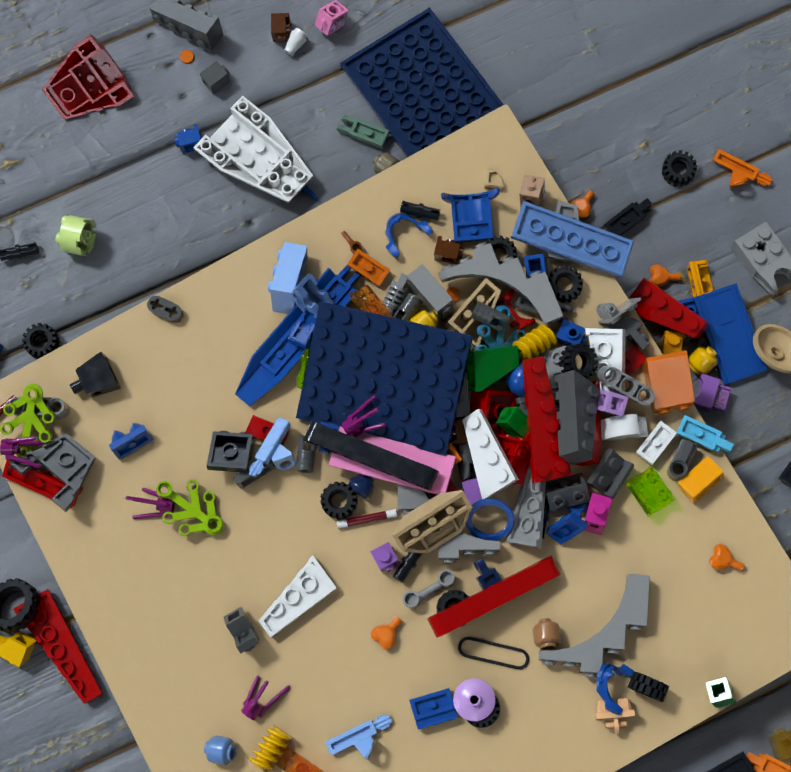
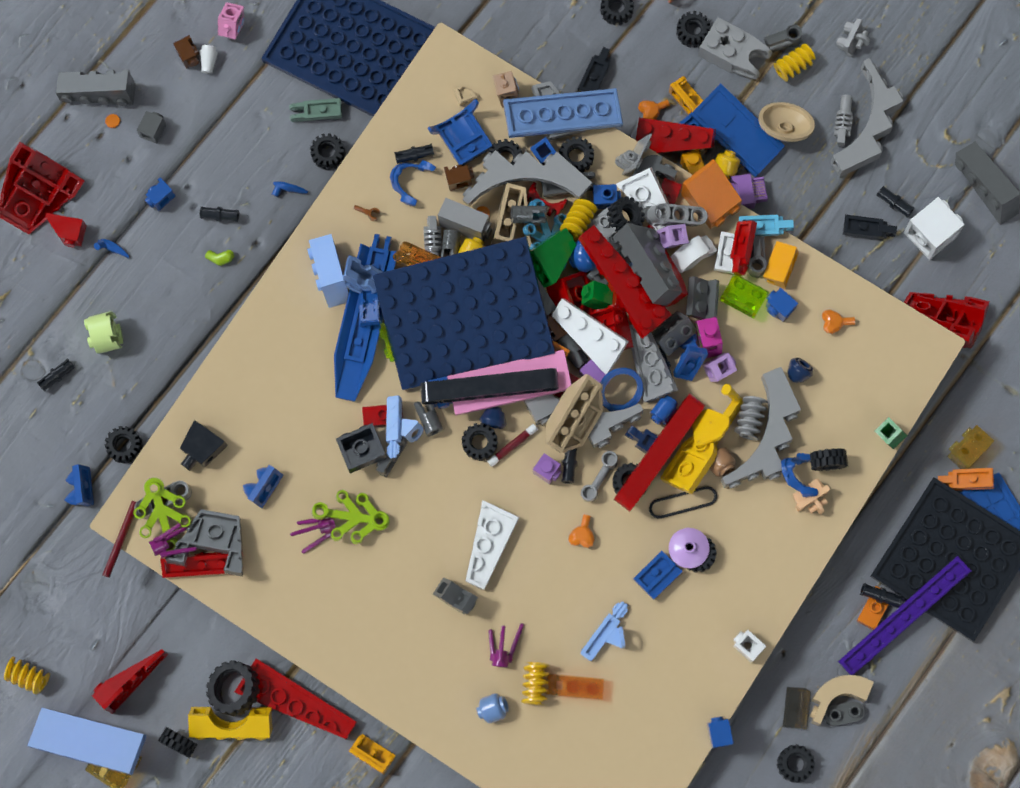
camera: 30 degrees left, 0 degrees up
dark grey beam [147,296,183,323] -> none
white wedge [193,95,313,203] -> none
magenta plant [342,395,386,436] -> none
orange plate [347,249,390,287] -> none
dark tan head [373,153,400,174] -> none
orange rock [570,190,595,218] -> none
none -> red slope [45,213,87,248]
none -> blue bar [94,239,129,259]
none -> black pin [199,206,239,222]
none -> lime arm [205,250,234,266]
none -> black tyre [310,133,345,170]
none -> light orange hinge [349,734,396,775]
none -> blue brick [650,395,678,425]
none -> yellow plate [660,384,743,495]
none -> black tyre [676,11,711,48]
none -> lavender brick [702,353,737,382]
none -> red hinge [730,220,757,276]
none -> light grey piece [734,396,768,441]
none -> blue brick [766,288,798,322]
none -> dark blue cone [787,357,813,383]

